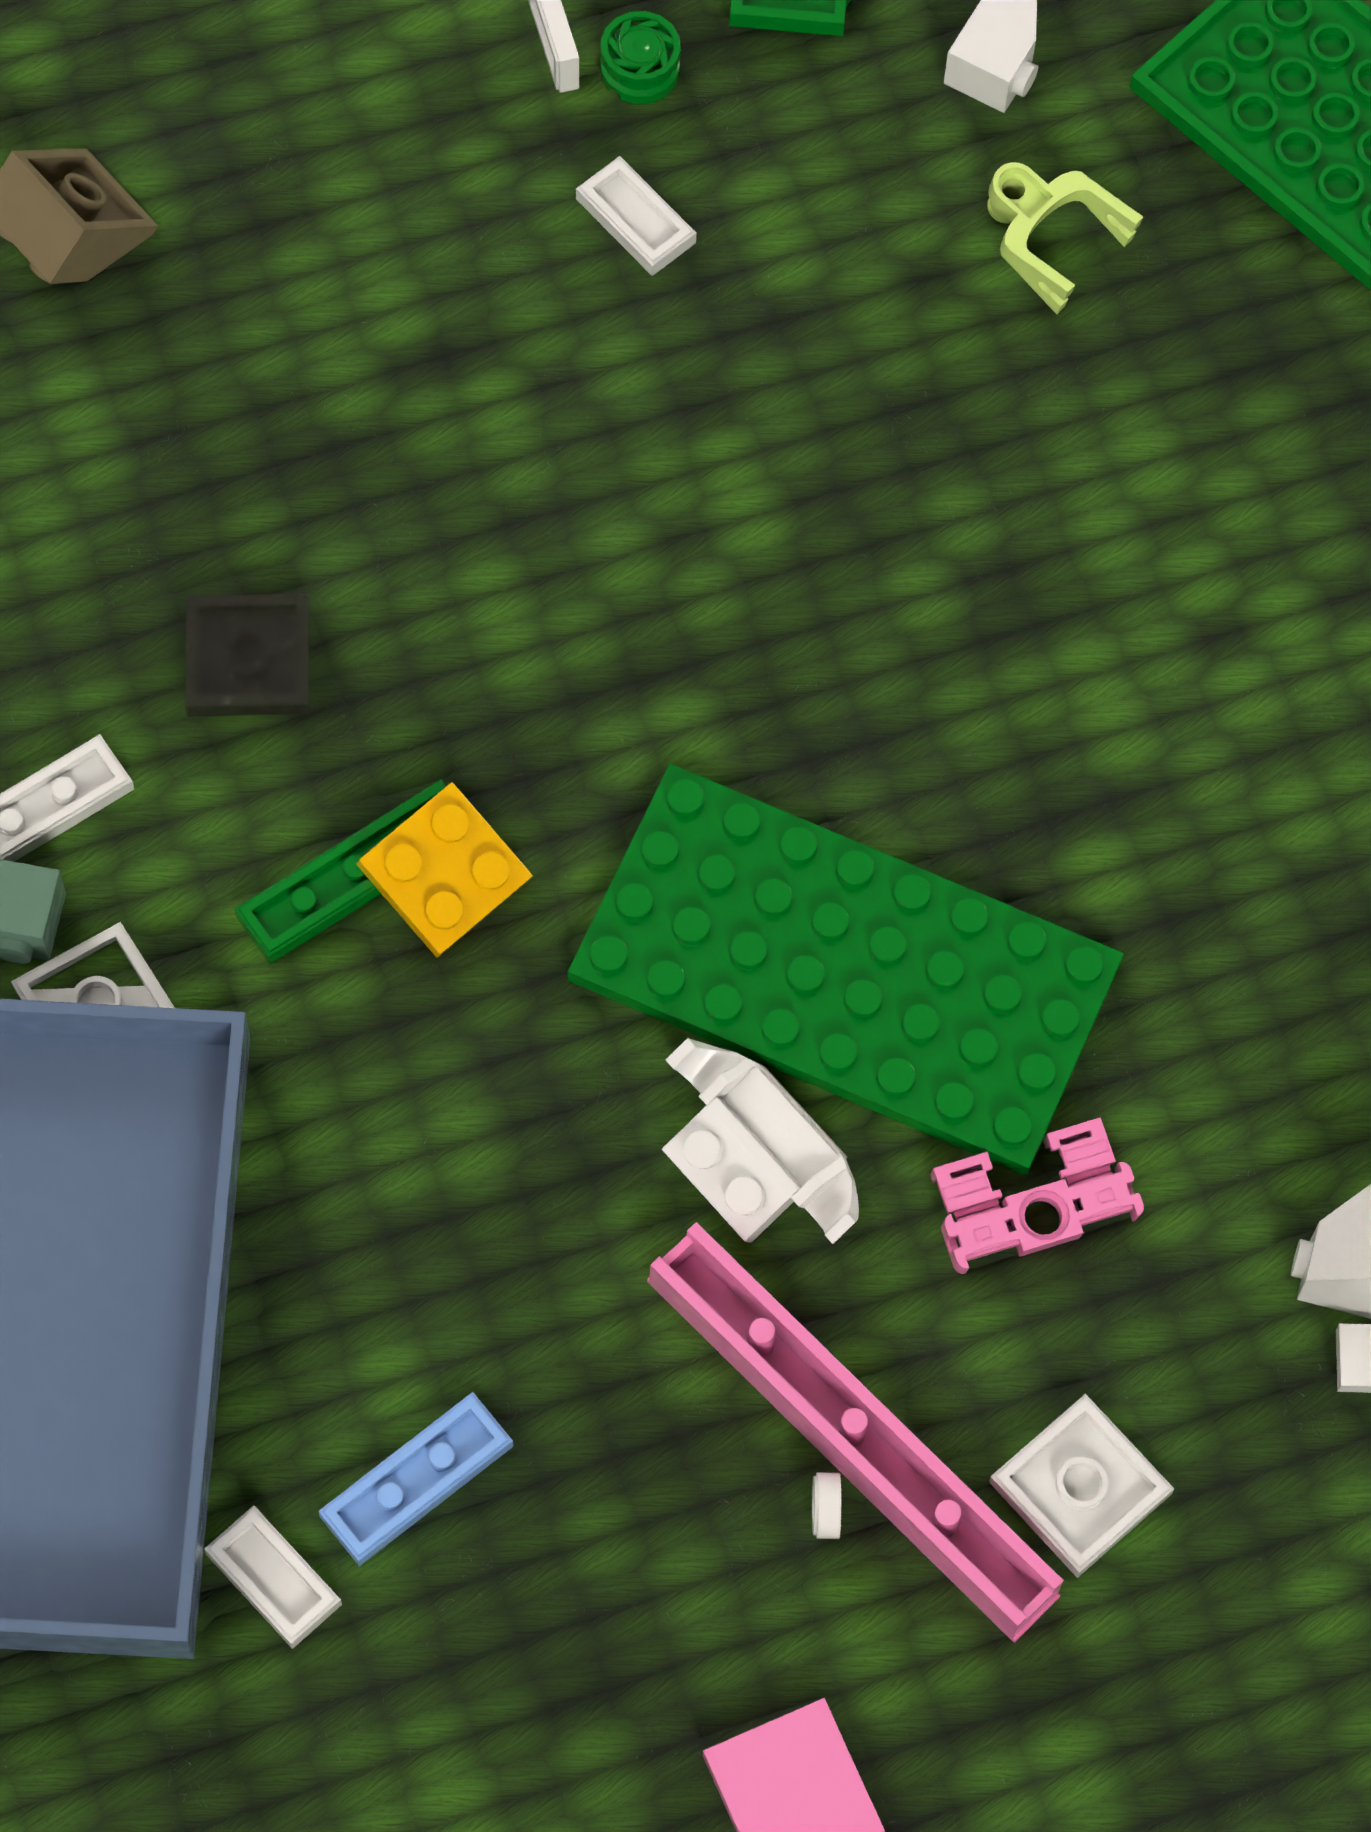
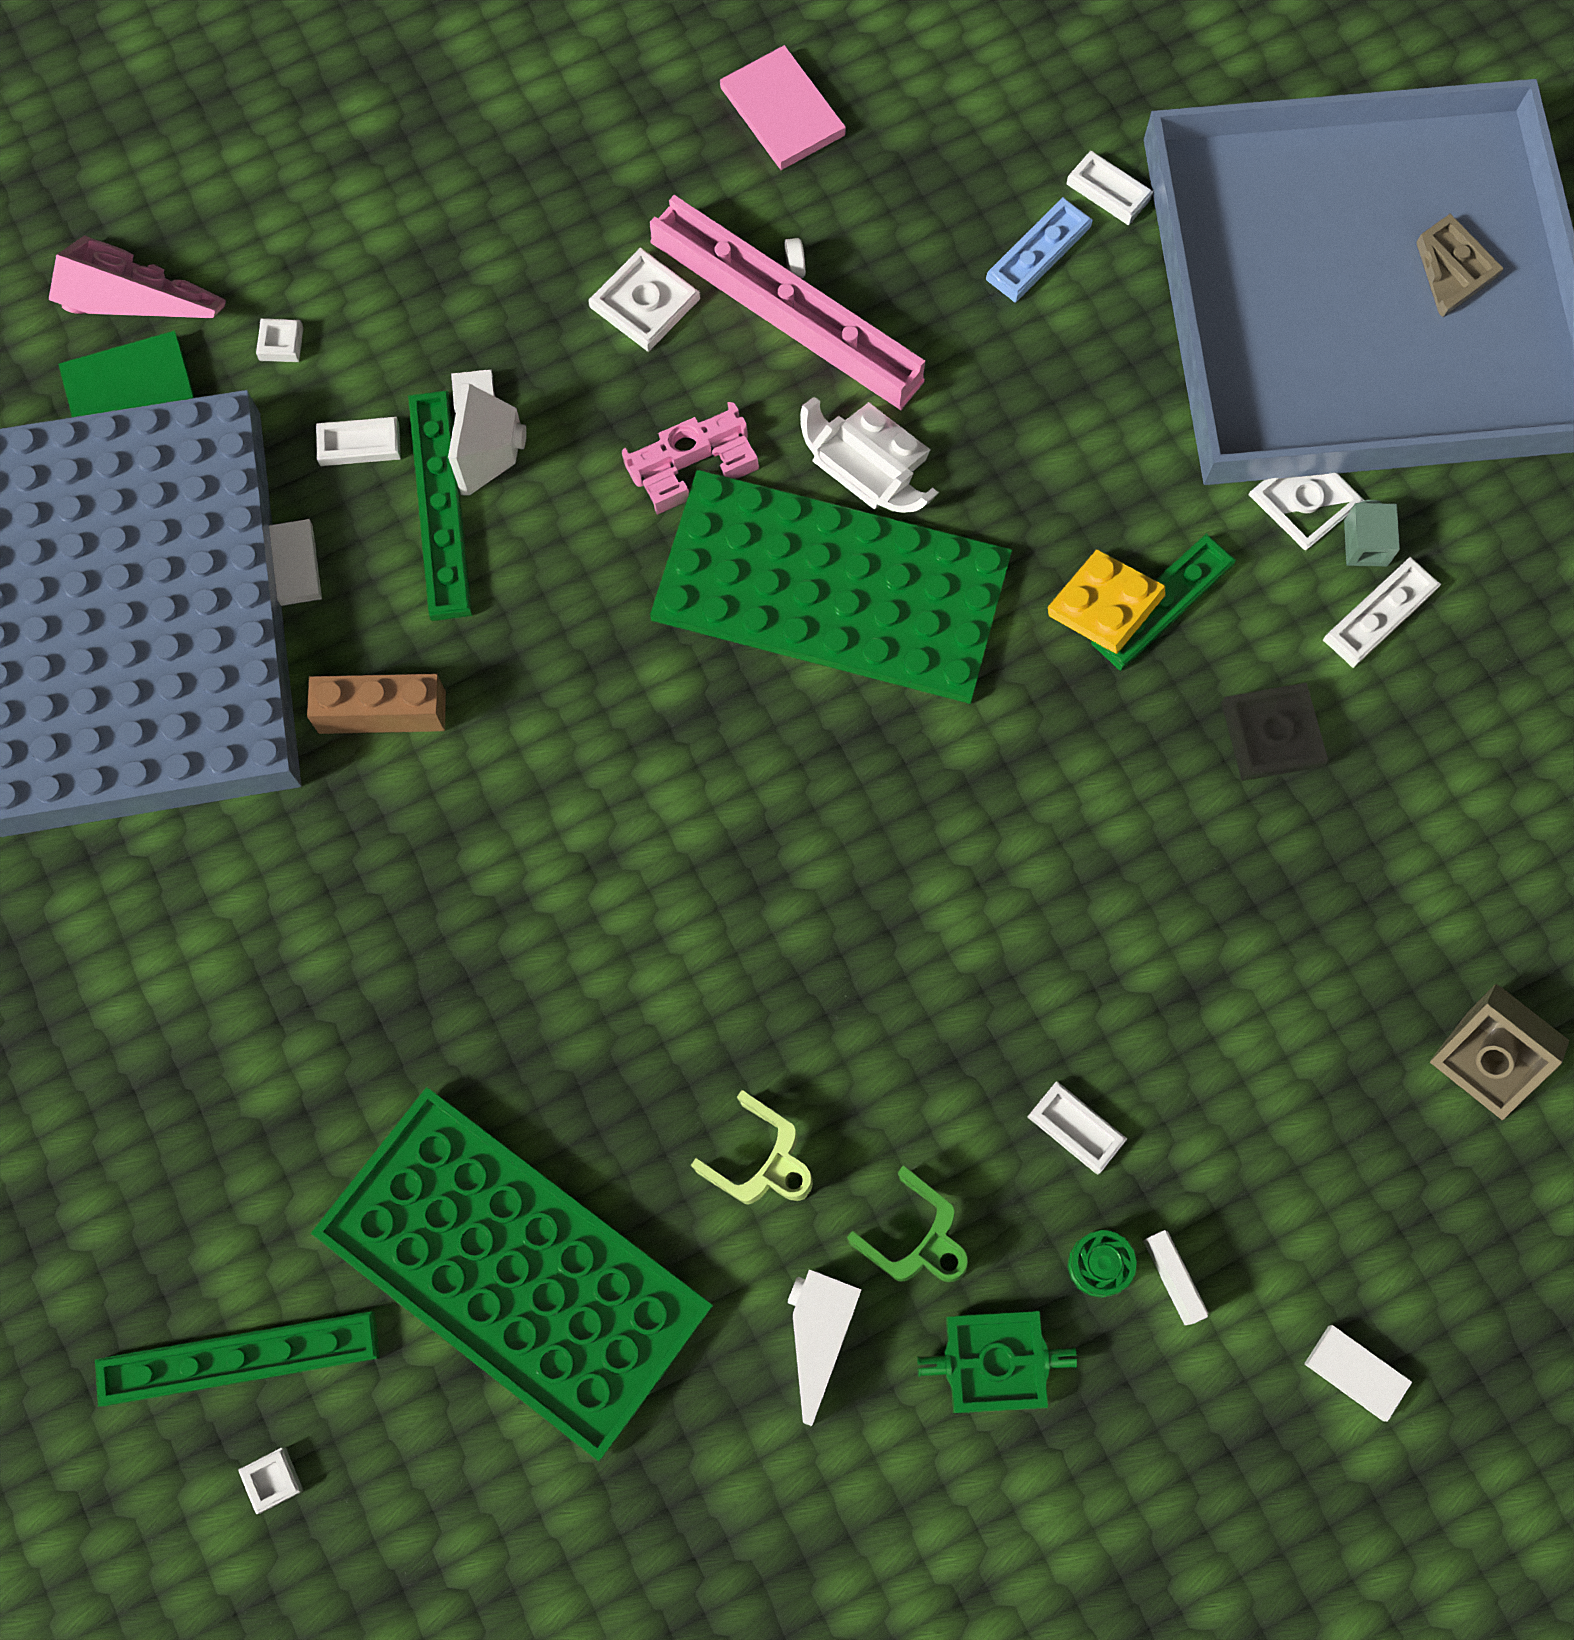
camera: 175 degrees right, 5 degrees up
none -> bright green piece [847,1165,968,1282]

